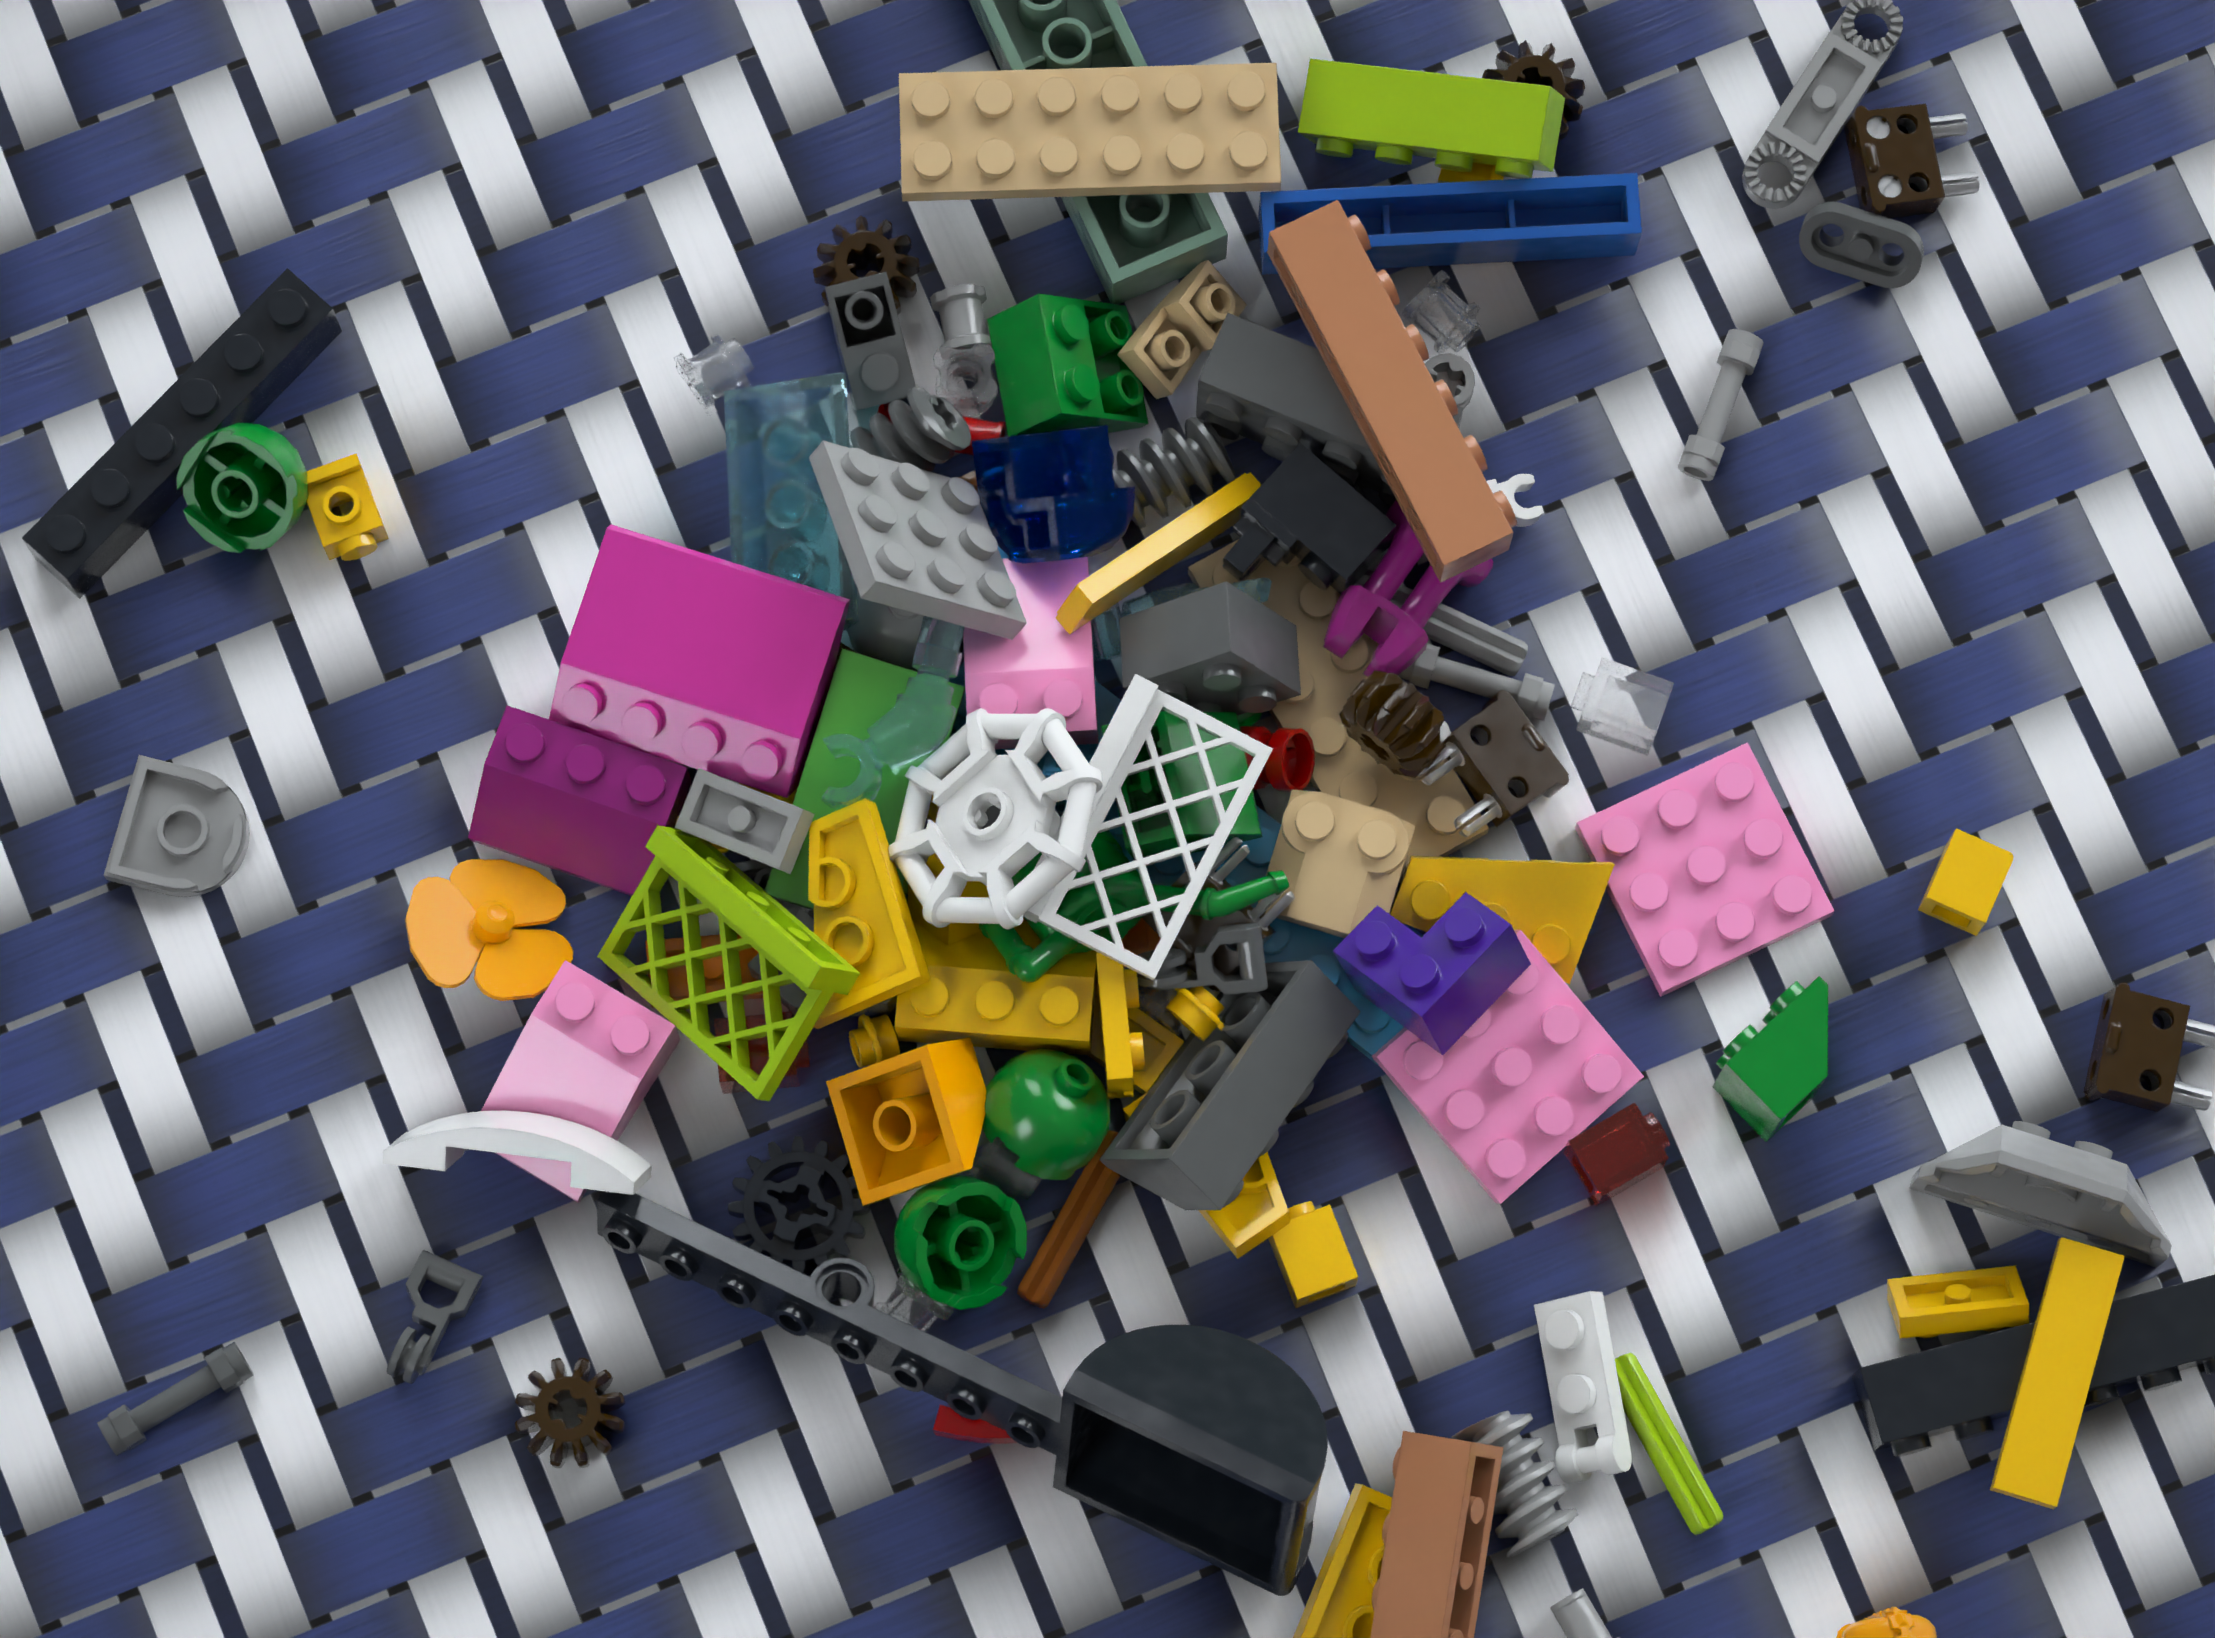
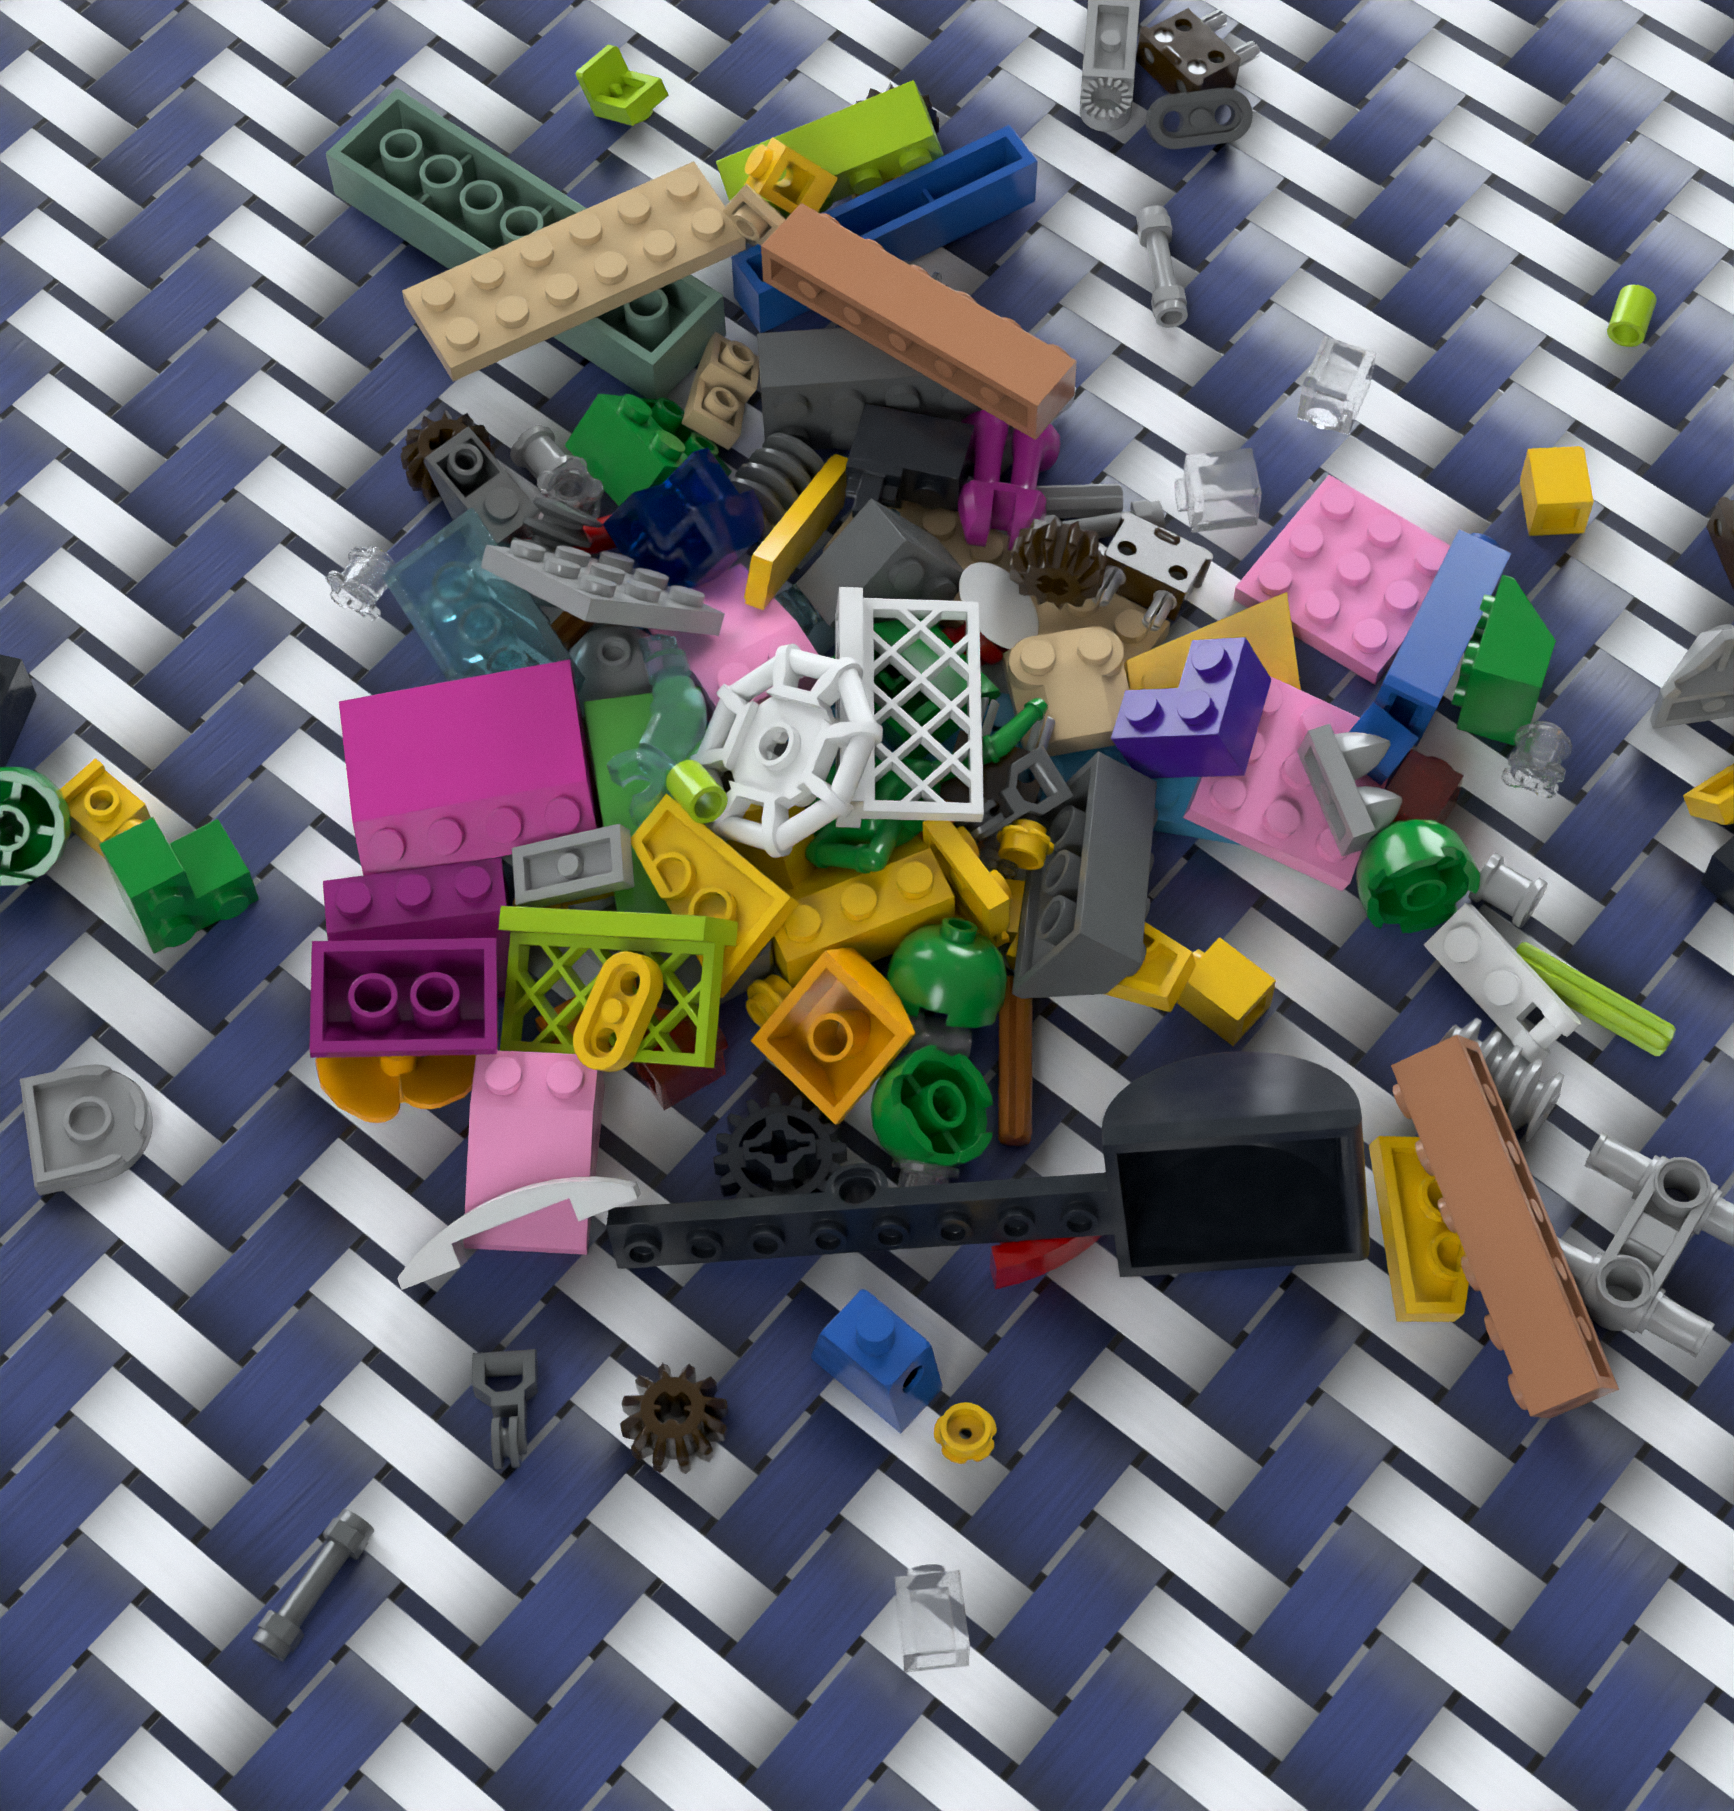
camera: 25 degrees left, 15 degrees down
none -> green brick [99,817,259,954]
none -> magenta slope [310,938,499,1058]
none -> yellow plate [573,951,663,1072]
none -> lime hinge [666,760,728,824]
none -> tan slope [723,184,786,246]
none -> yellow brick [744,137,838,214]
none -> blue torso [811,1289,943,1434]
none -> yellow plate [934,1402,997,1464]
none -> white sticker [959,562,1039,649]
none -> clear brick [1297,336,1377,435]
none -> light grey tile [1297,724,1402,857]
none -> blue tile [1349,702,1419,786]
none -> green cylinder [1356,819,1481,933]
none -> slope [1374,529,1511,747]
none -> light grey bush [1468,853,1548,928]
none -> clear brick [1501,721,1572,798]
none -> lime hinge [1607,285,1657,347]

